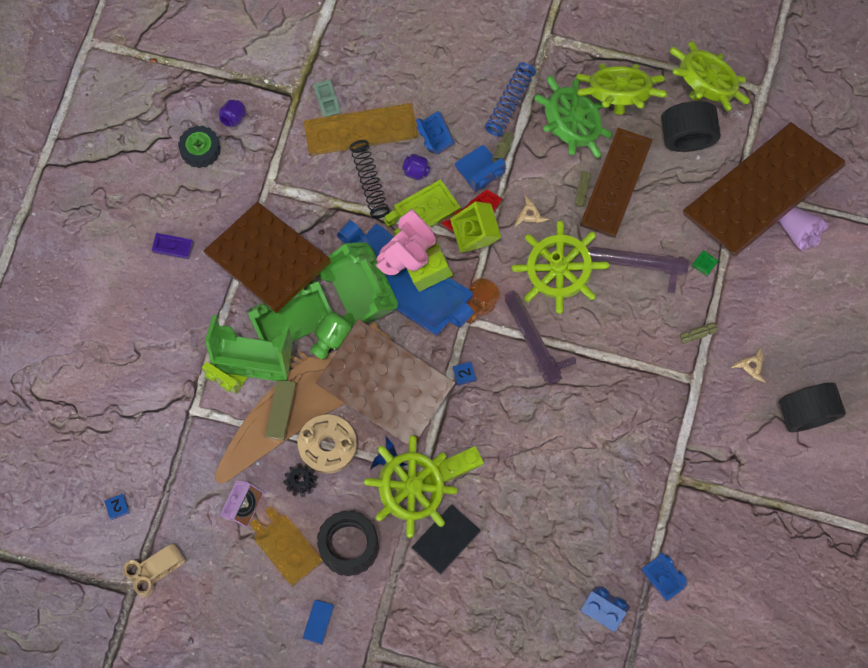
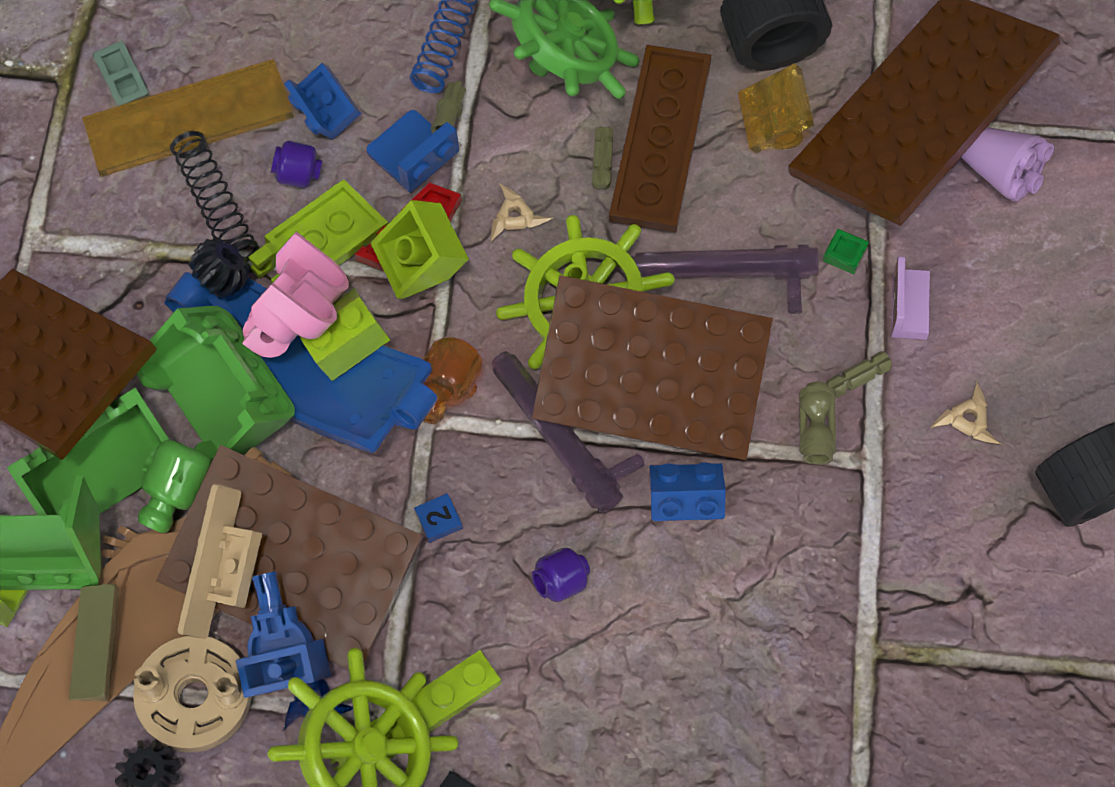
camera: 10 degrees left, 5 degrees down
none -> tan bracket [177,484,262,639]
none -> black gear [188,237,251,298]
none -> blue brick [236,571,331,698]
none -> reddish brown plate [531,275,773,461]
none -> dark purple head [532,547,590,602]
none -> blue bracket [649,462,726,521]
none -> clear yellow plate [738,64,814,154]
none -> olive piece [799,381,837,465]
none -> lavender panel [891,257,930,340]

